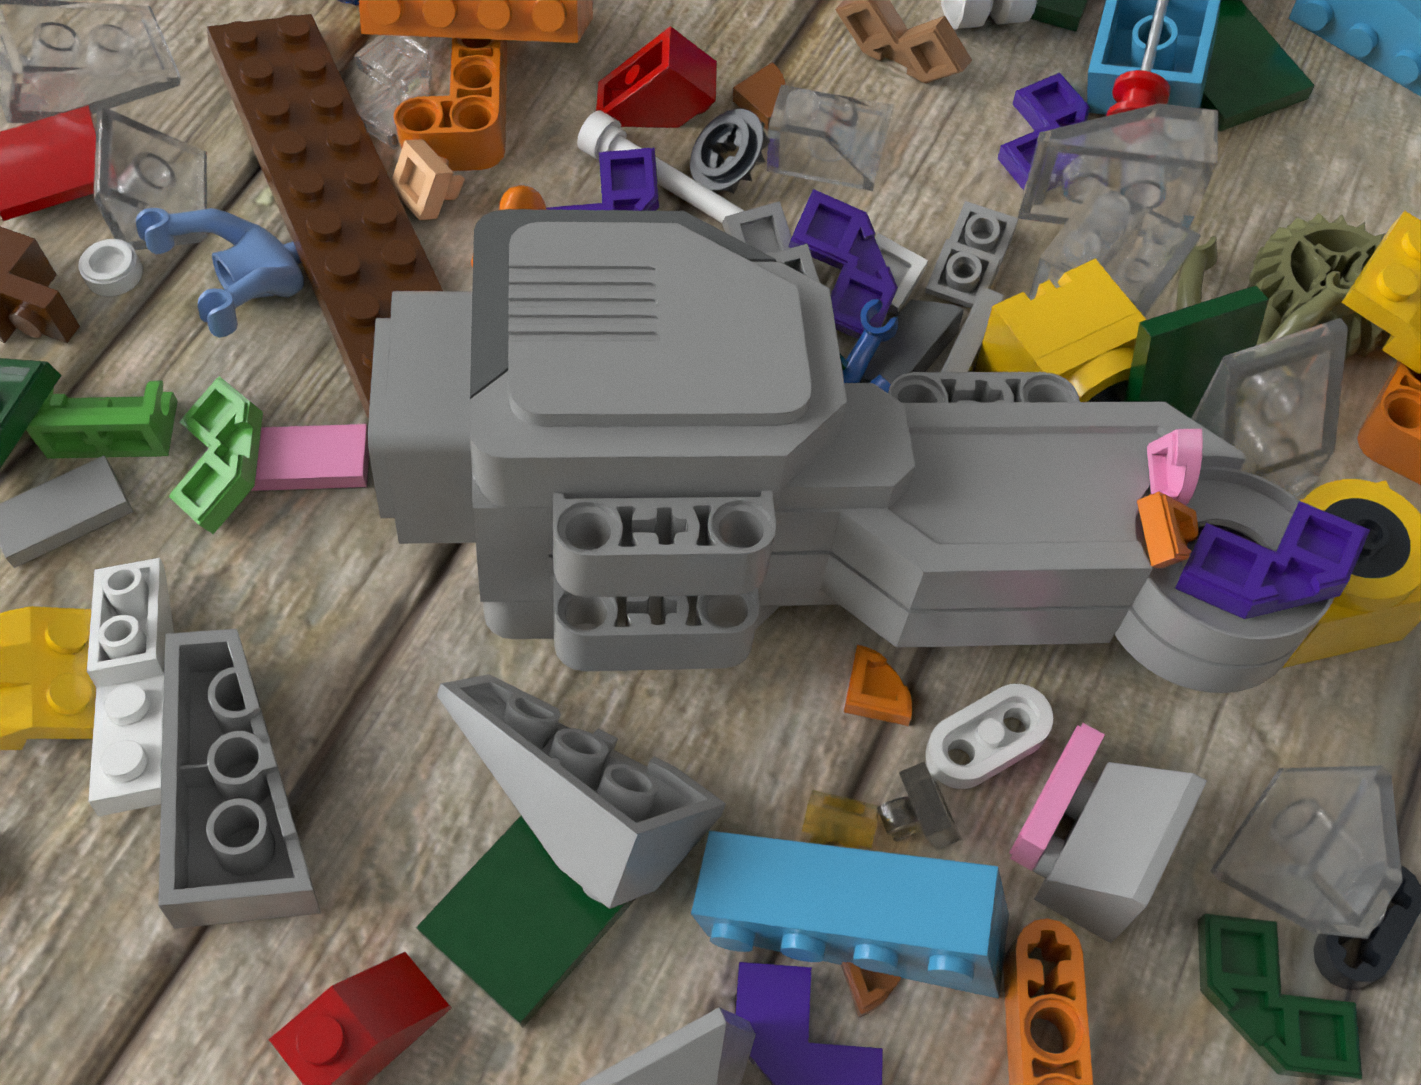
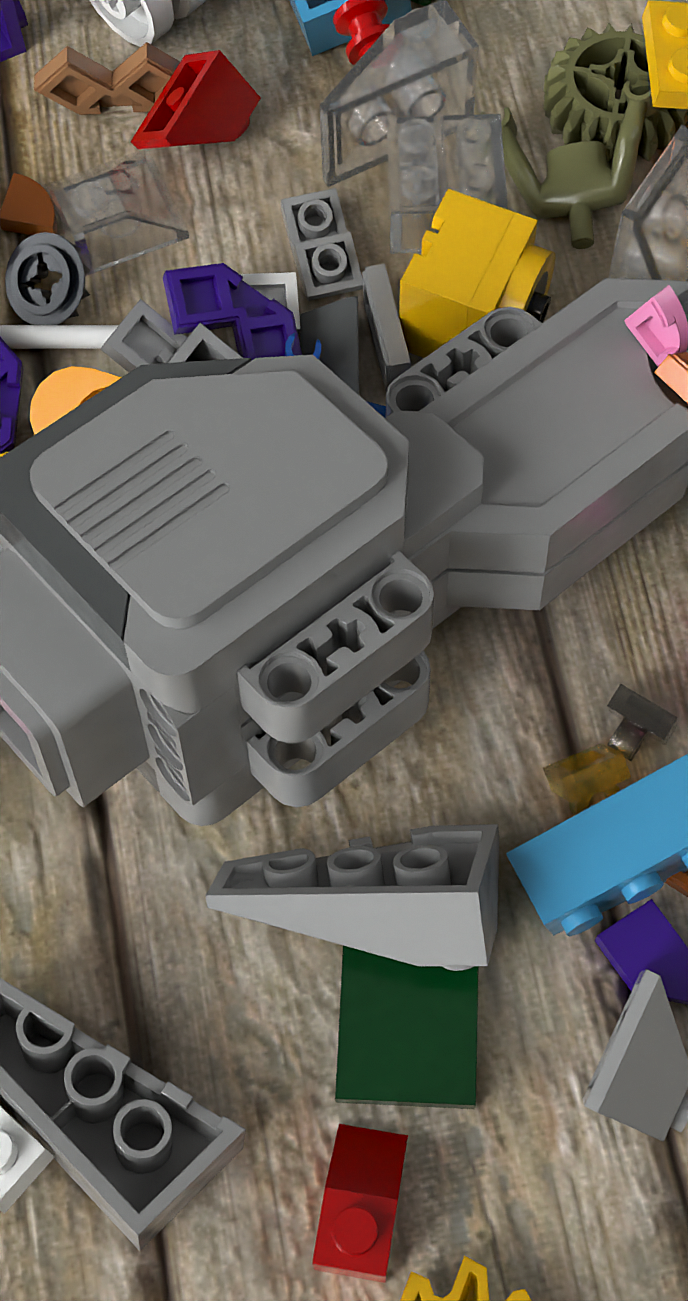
camera: 35 degrees left, 5 degrees up
orange tile [844,644,912,726] -> none
white plate [926,684,1053,789] -> none
dark purple tile [997,72,1090,195] -> none
dark green tile [1124,285,1269,439] -> none
none -> red slope [131,50,261,149]

